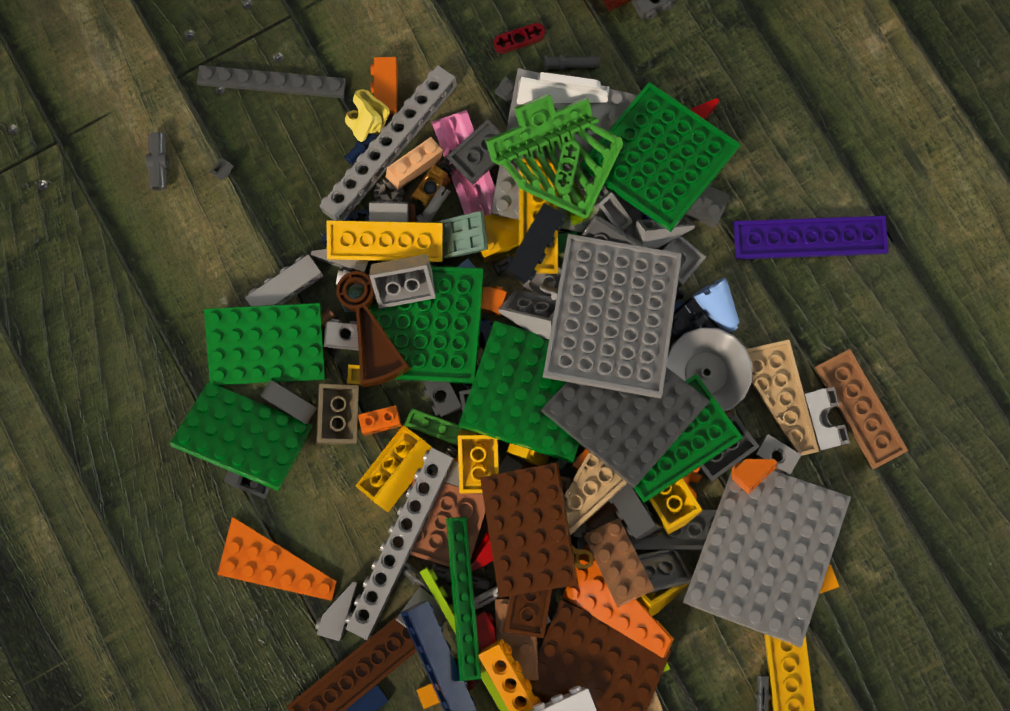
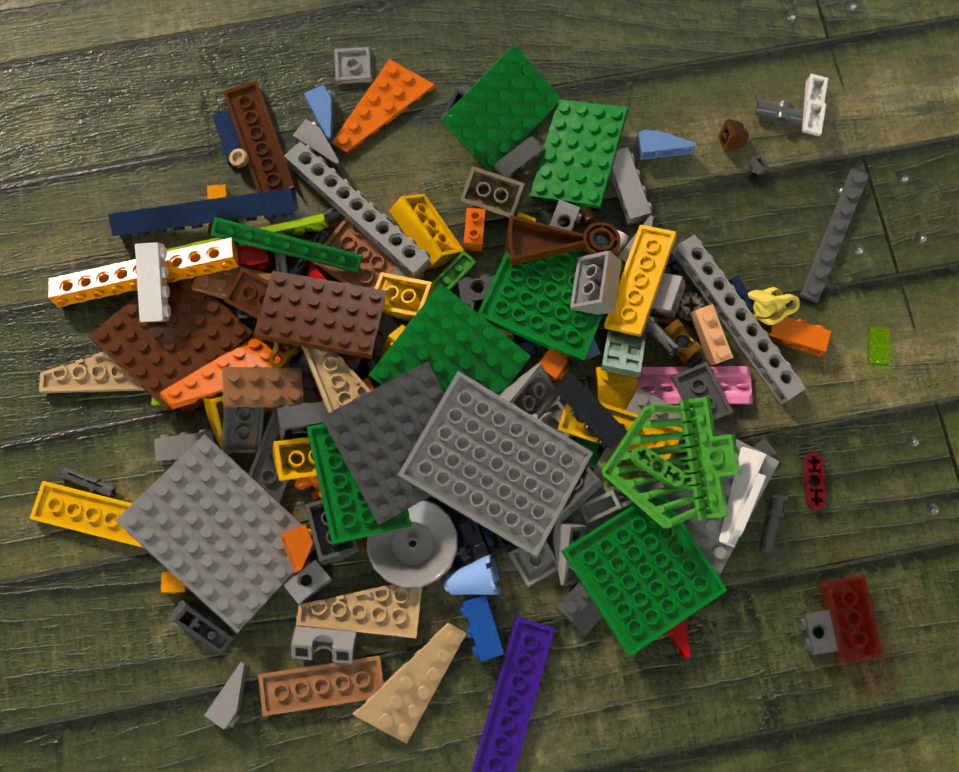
camera: 105 degrees right, 5 degrees down
none -> light grey brick [154,429,218,465]
none -> dark grey slope [169,599,234,654]
none -> light grey slope [204,662,248,730]
none -> tan tile [229,148,249,168]
none -> medium blue slope [304,84,334,145]
none -> light grey tile [334,47,372,84]
none -> tan wing [353,623,466,744]
none -> blue brick [460,595,504,662]
none -> medium blue slope [636,129,696,160]
none -> reddish brown slope [718,119,749,152]
none -> white slope [802,74,828,137]
none -> clear neon green plate [868,326,889,366]

